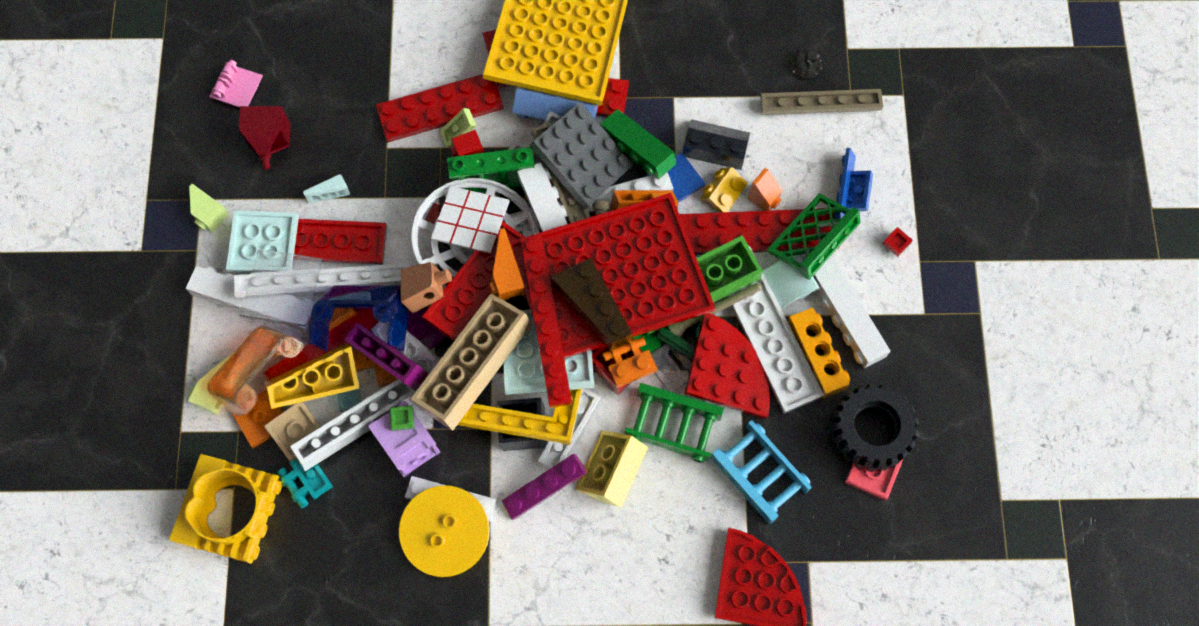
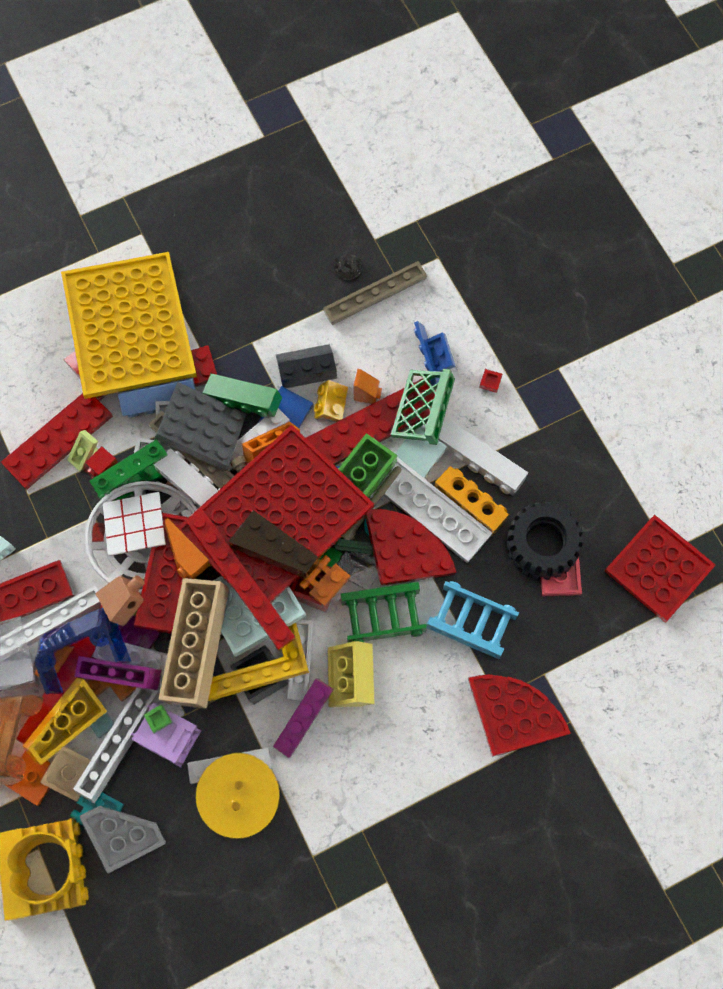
camera: 25 degrees left, 0 degrees up
none -> light grey plate [80,806,166,873]
none -> red plate [605,514,715,623]

